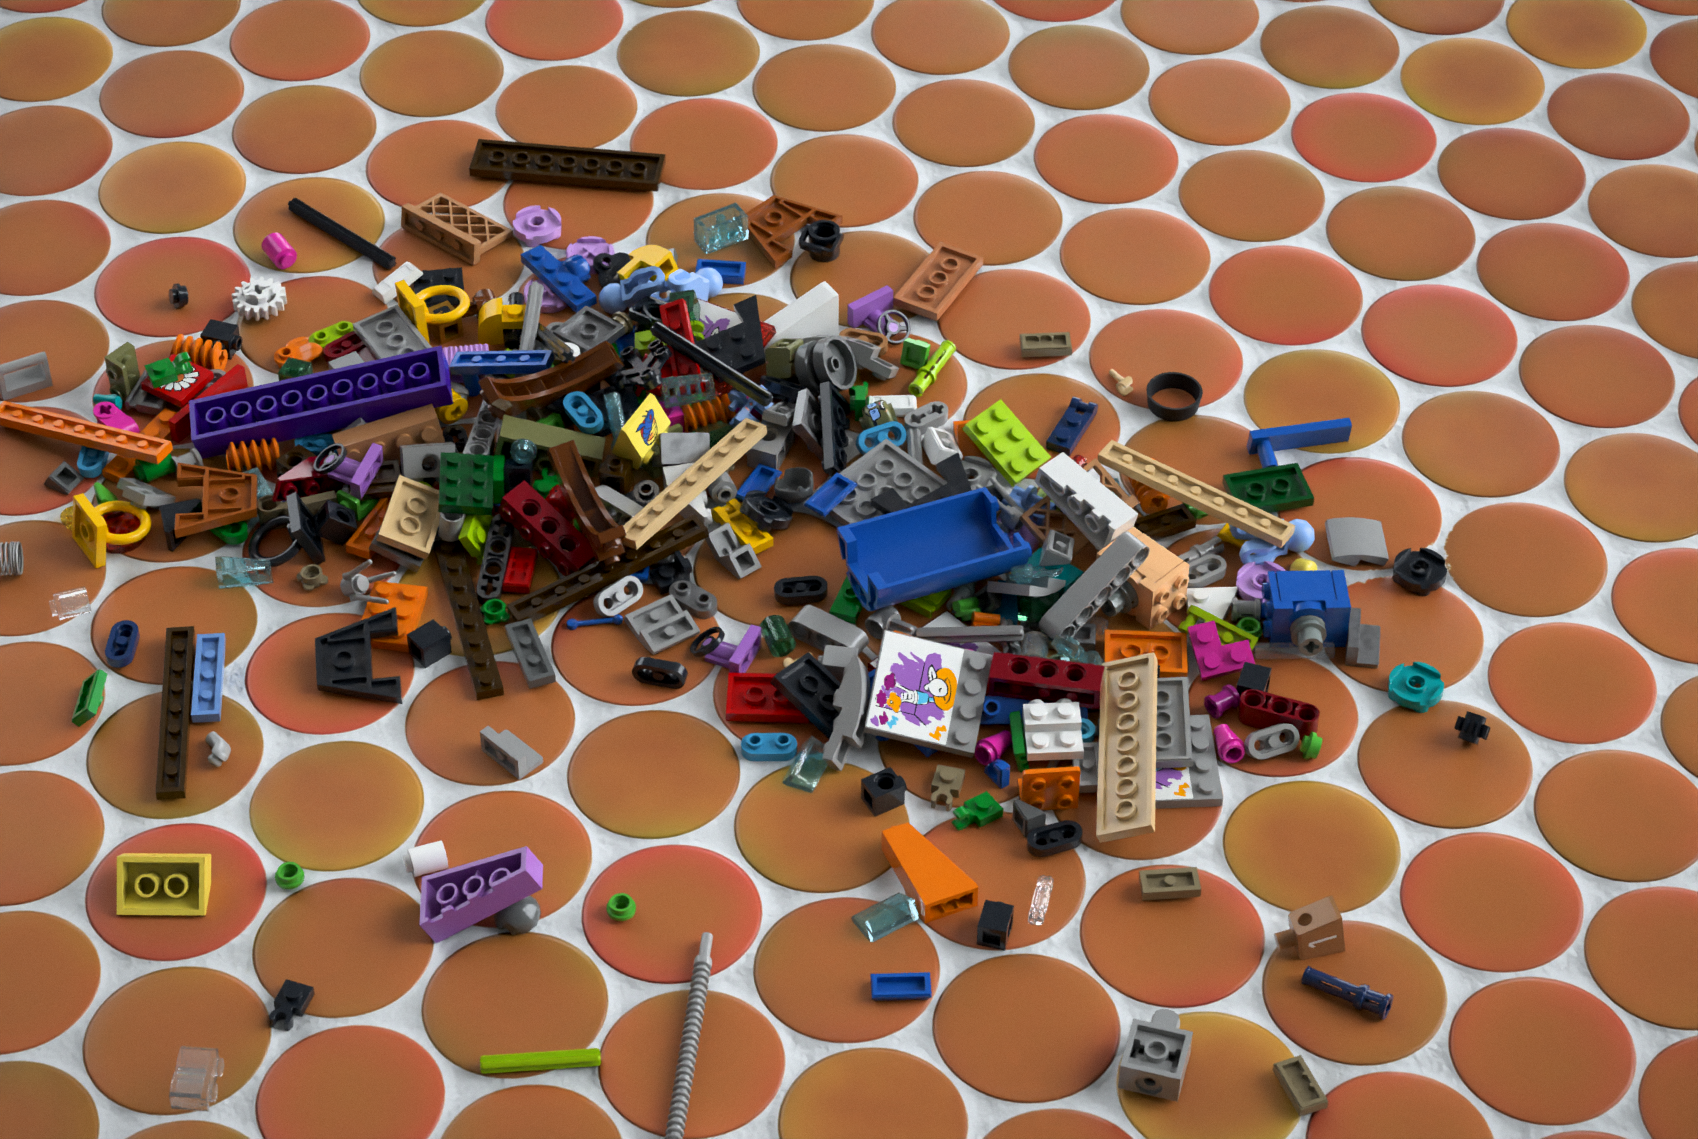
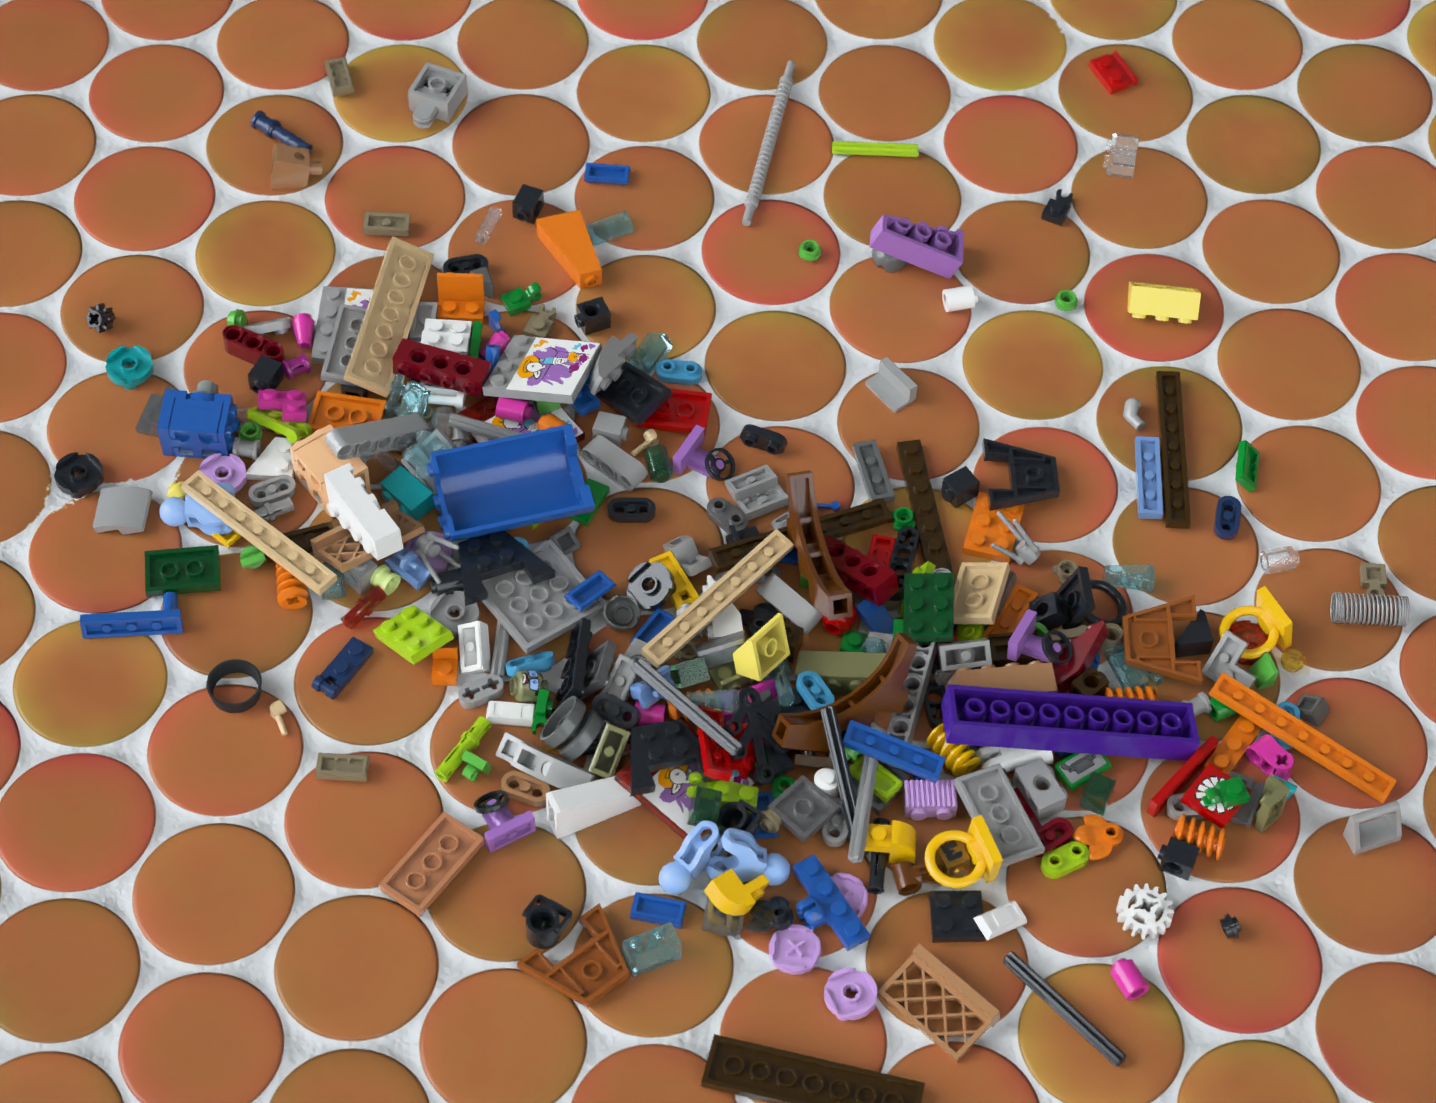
camera: 175 degrees left, 10 degrees up
light grey slope [1039,530,1075,566] -> none

